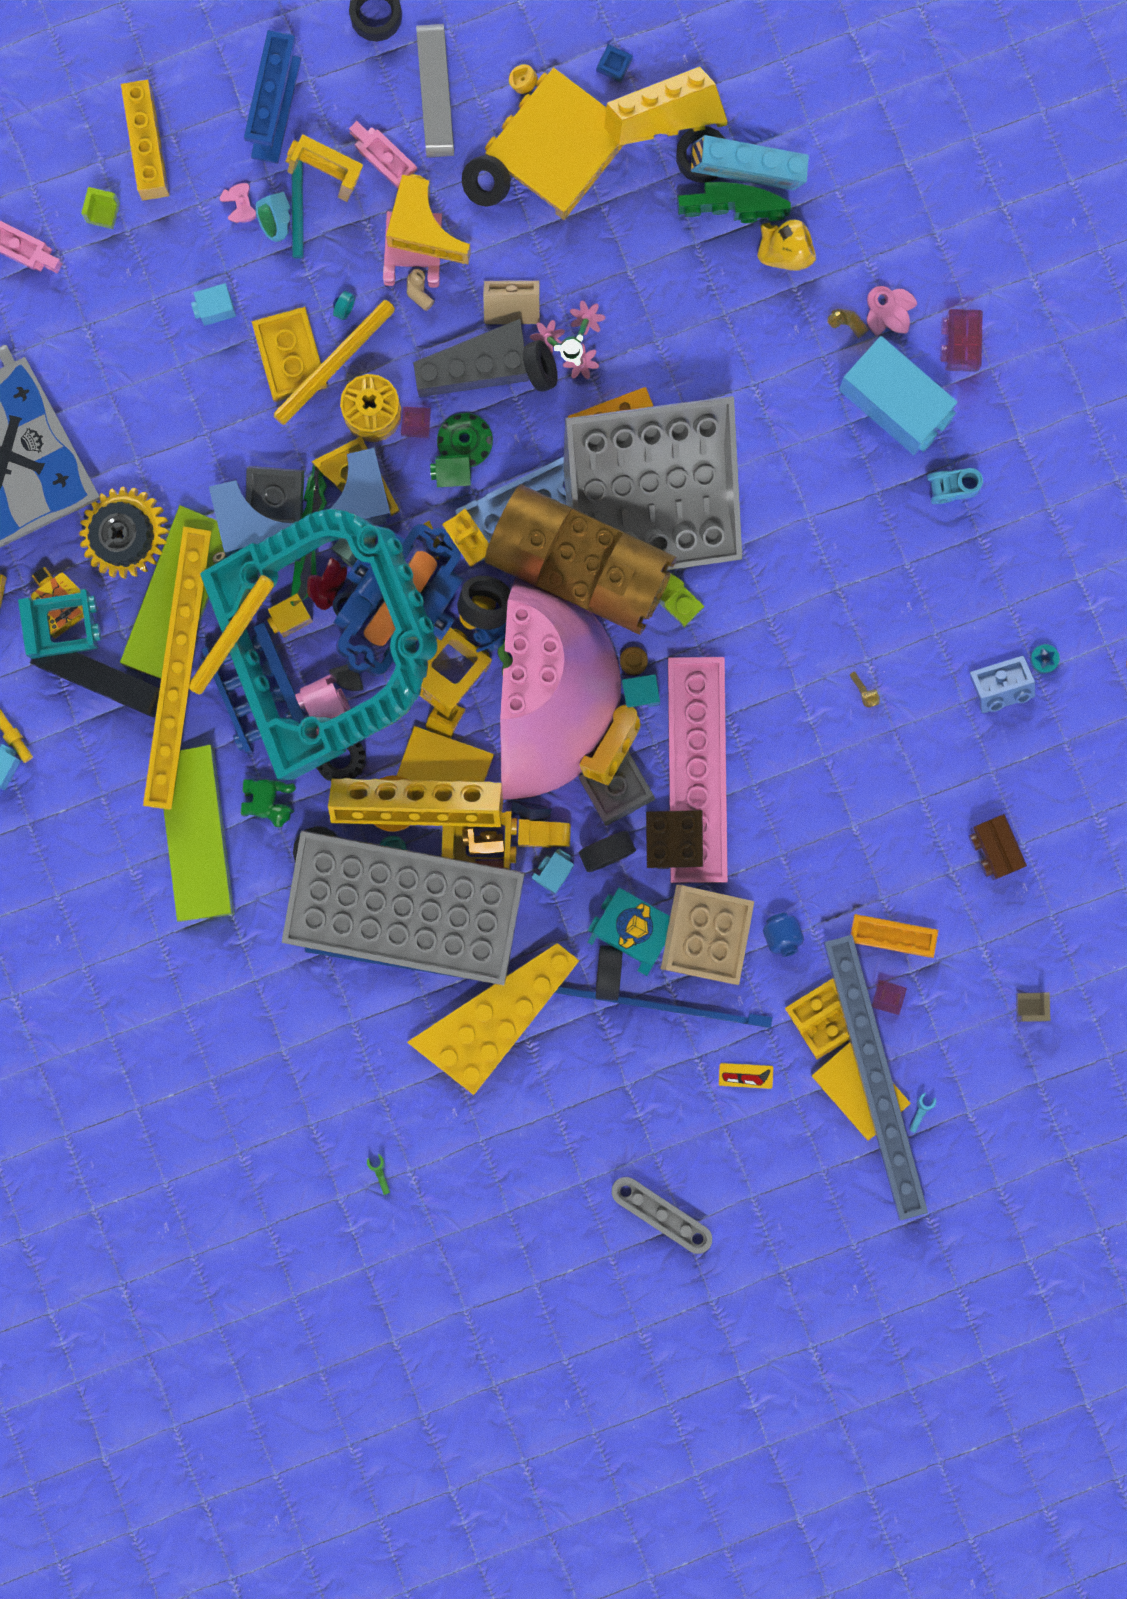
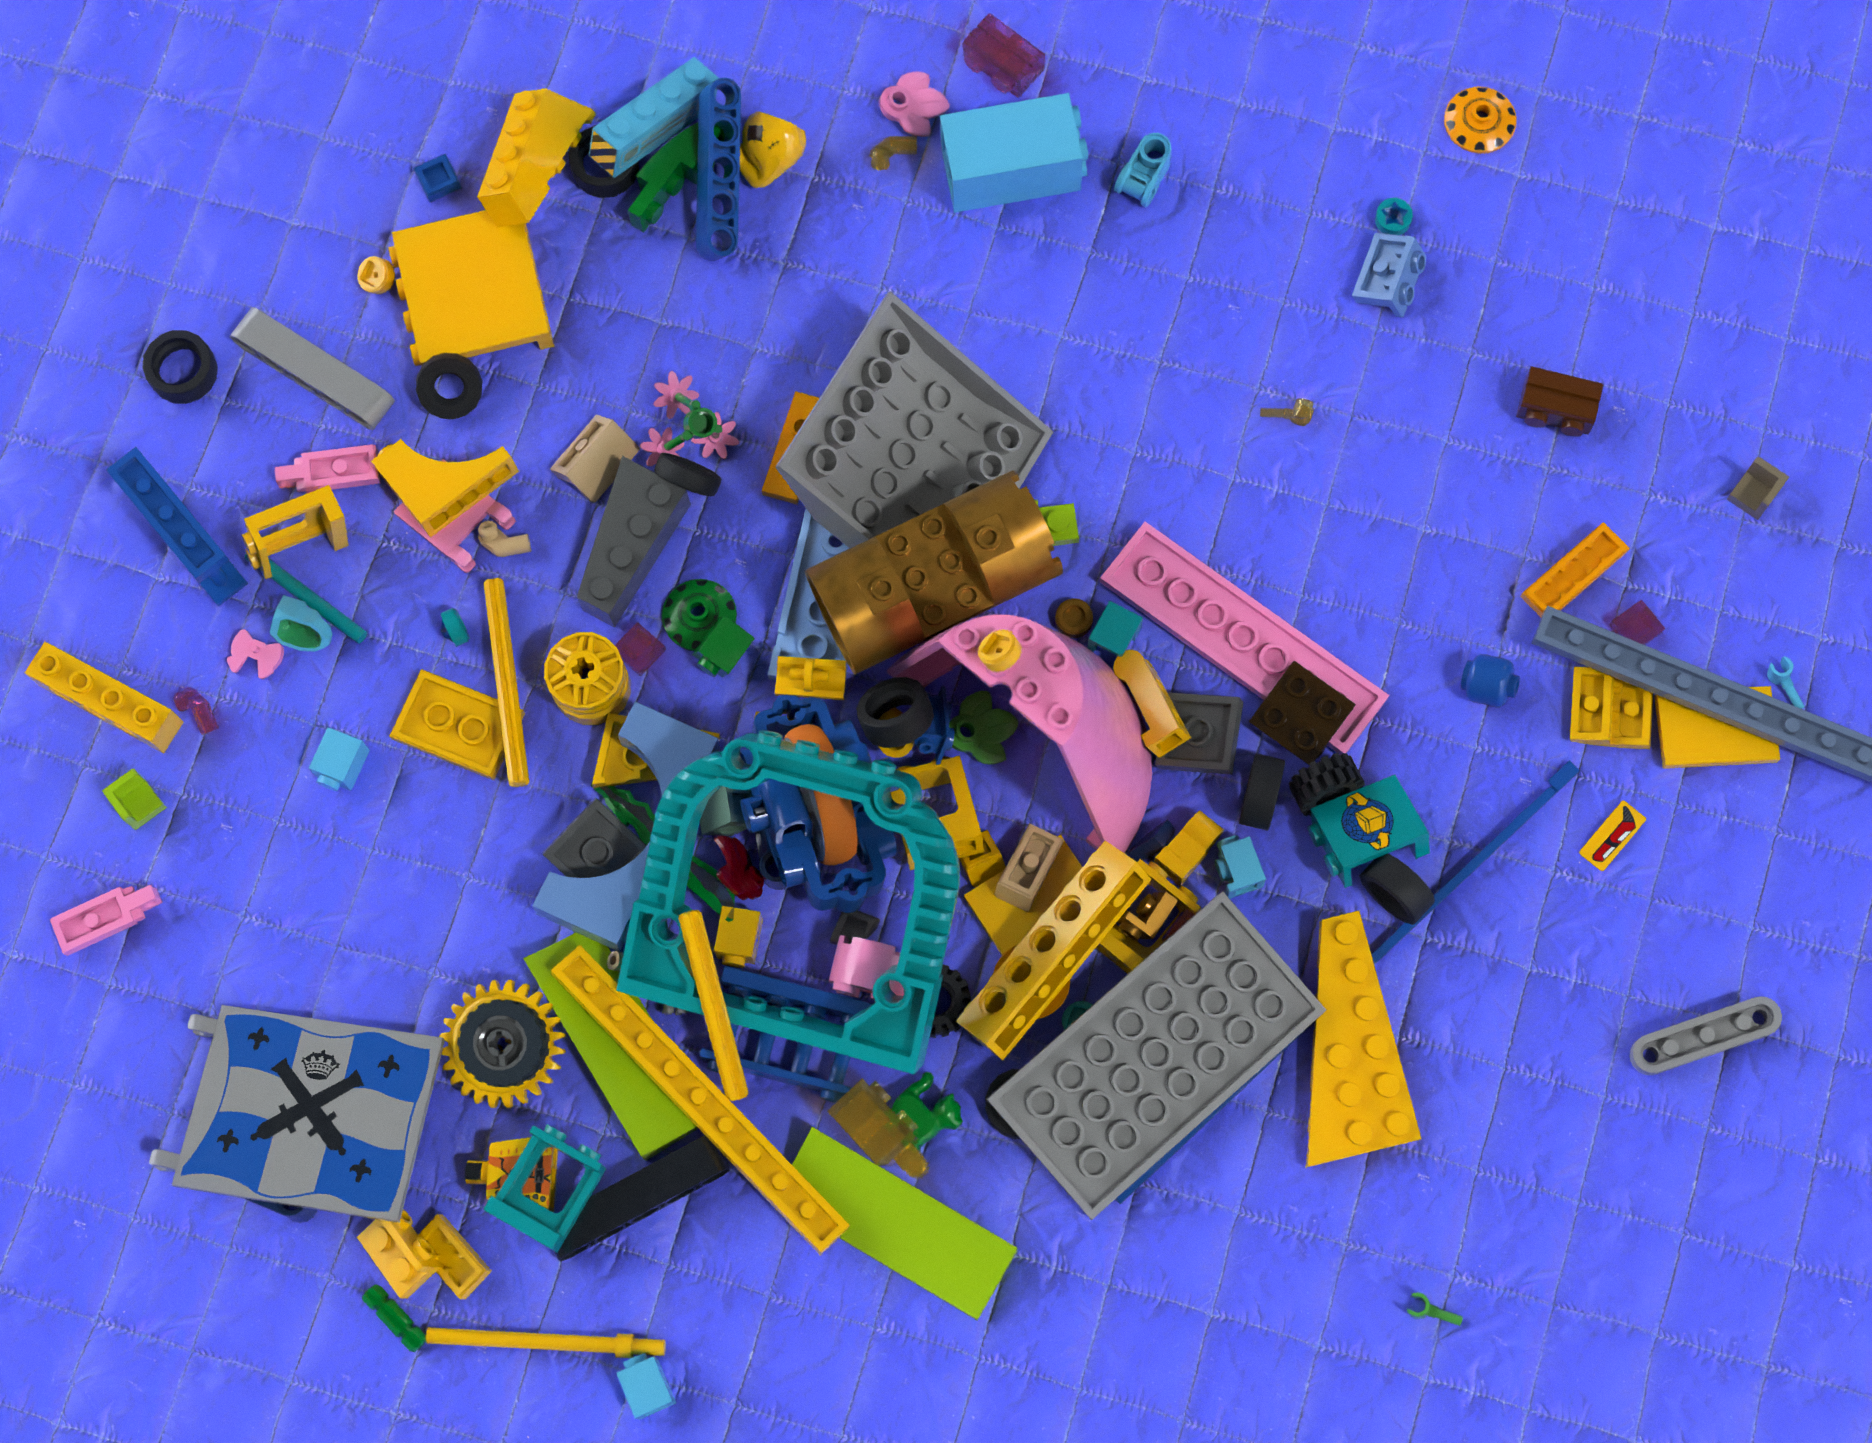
camera: 50 degrees left, 10 degrees down
tan plate [661,885,754,985] -> none
none -> clear pink arm [173,687,219,735]
none -> blue beam [696,77,741,261]
none -> clear yellow hinge [827,1078,930,1179]
none -> yellow tile [978,629,1022,672]
none -> tan slope [994,823,1064,912]
none -> black tyre [1289,753,1365,817]

